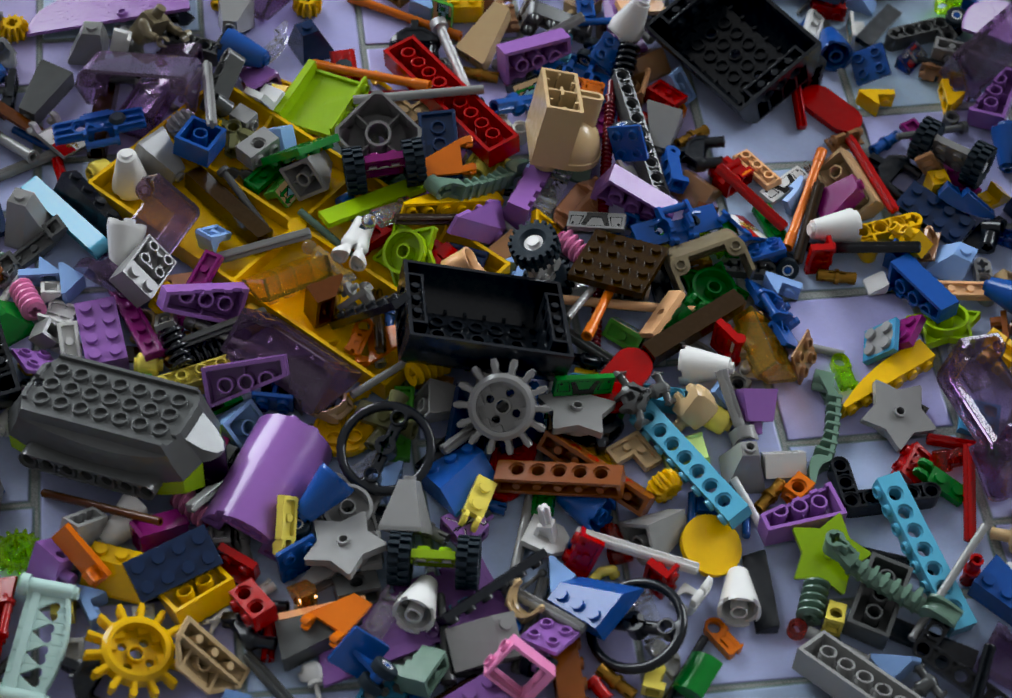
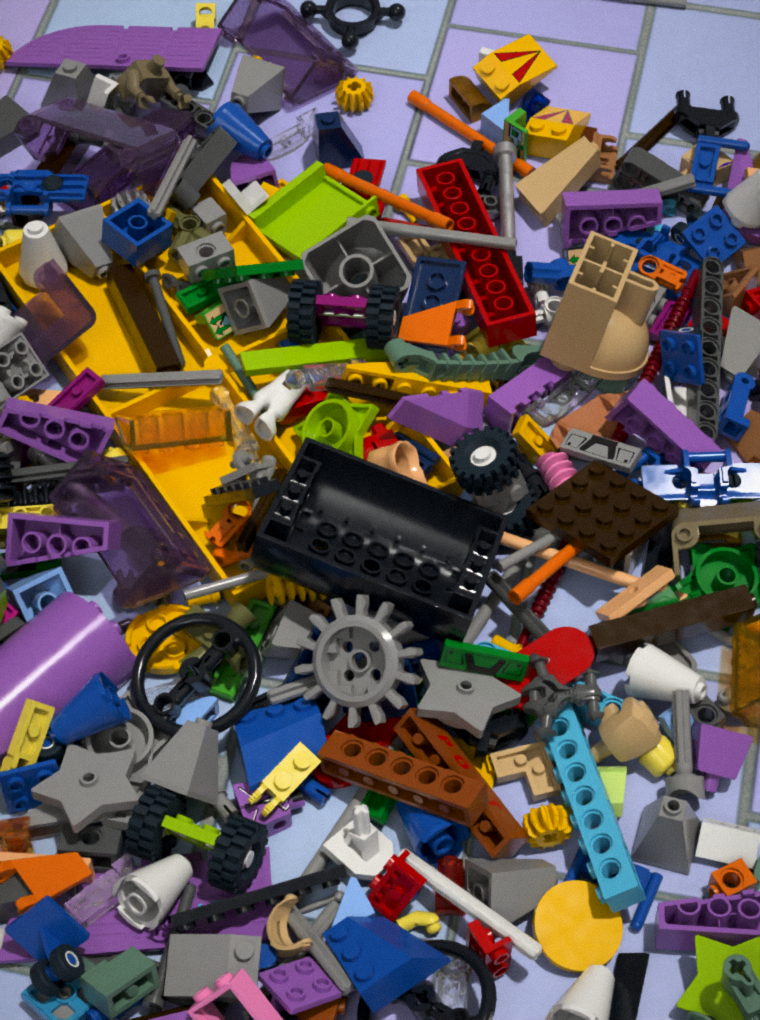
camera: 25 degrees right, 0 degrees up
light blue slope [195,224,232,253] -> none
blue plate [251,373,294,414] -> none
light blue slope [268,124,297,151] -> none
reddish brown slope [303,273,343,329] -> none
tan helmet [312,388,355,424] -> none
pearl gold pin [463,66,499,84] -> none
black pin [572,352,605,370] -> none
bright green panel [601,317,645,349] -> none
black piece [611,41,641,78] -> none
white piece [670,575,713,616] -> none
red plate [710,318,746,367] -> none
white piece [730,476,760,527] -> none
pearl gold pin [754,478,786,514] -> none

